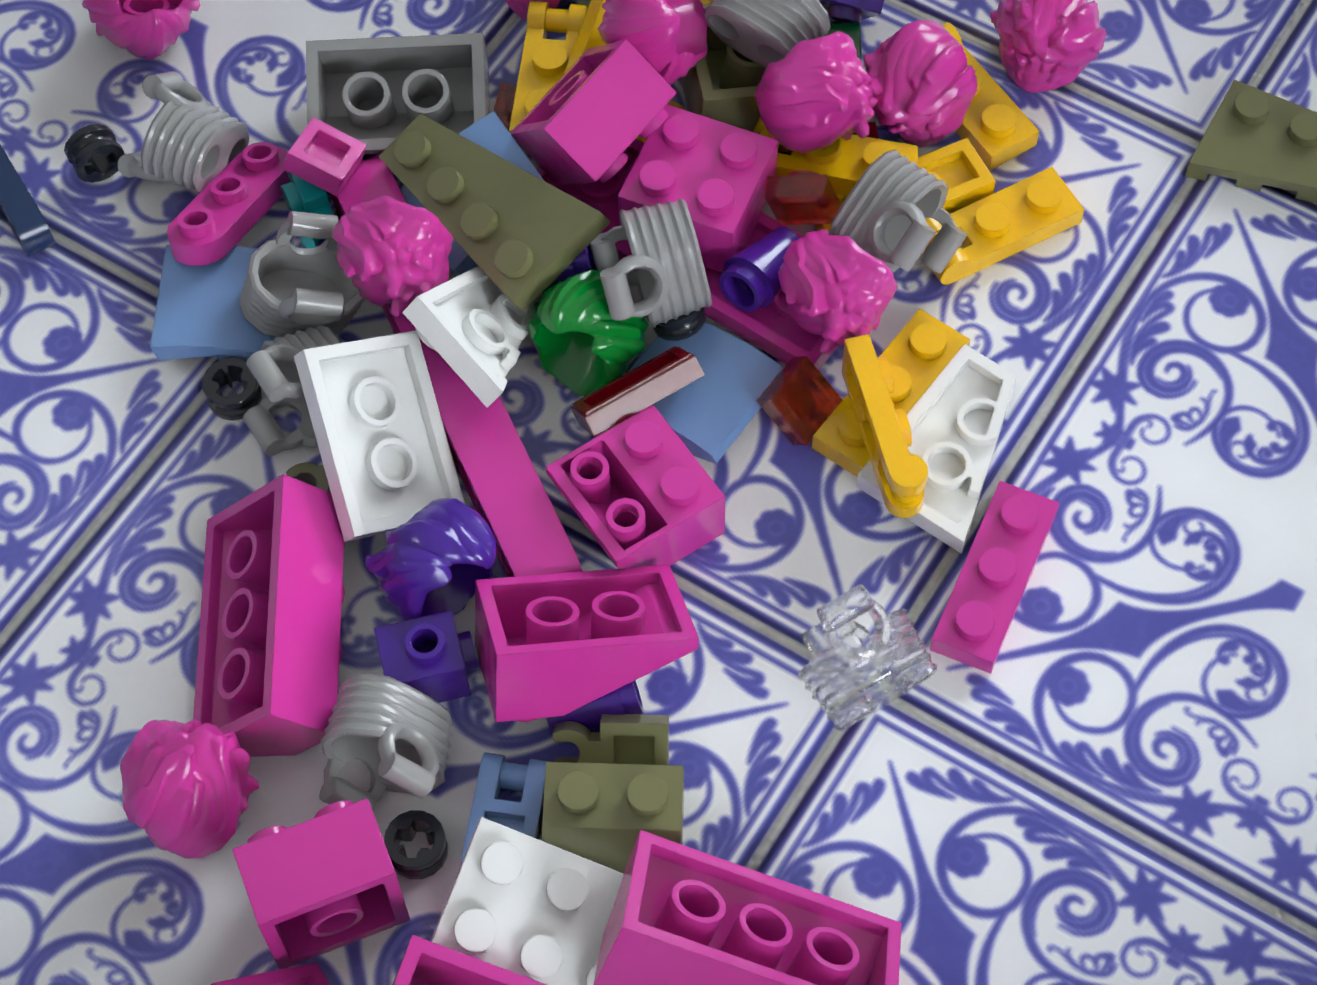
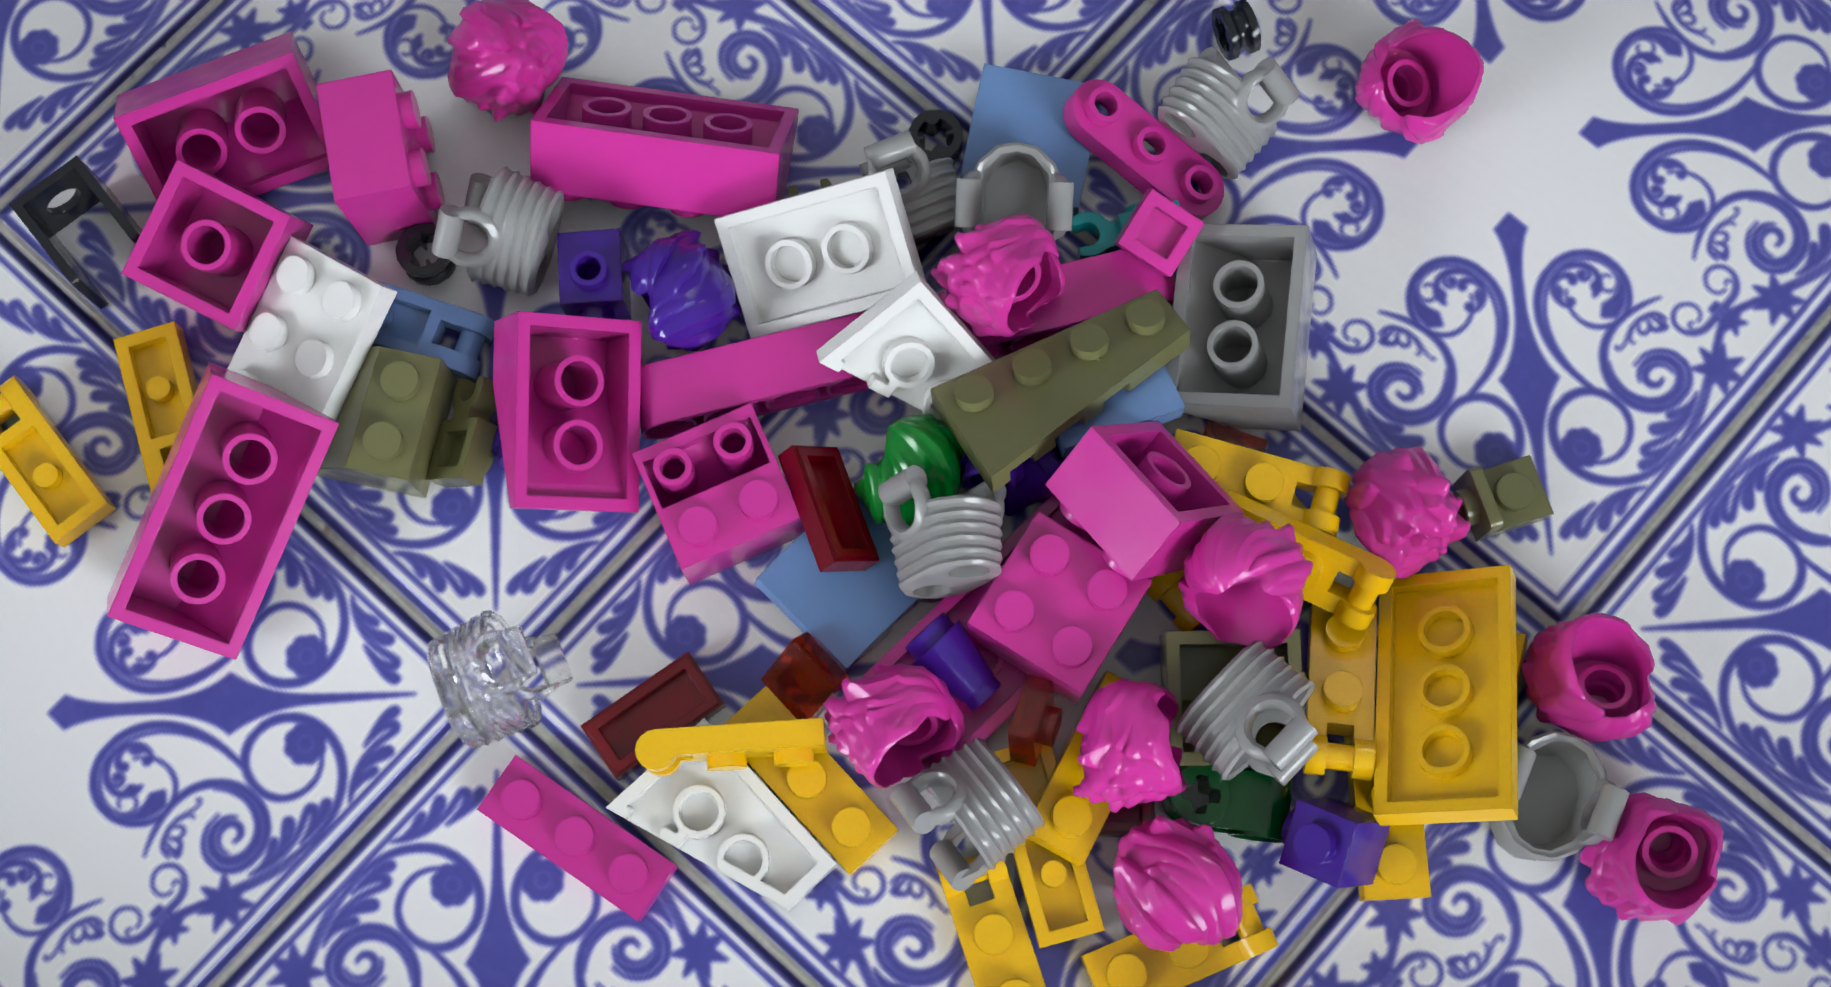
camera: 100 degrees right, 15 degrees up
none -> dark red tile [581,652,726,781]

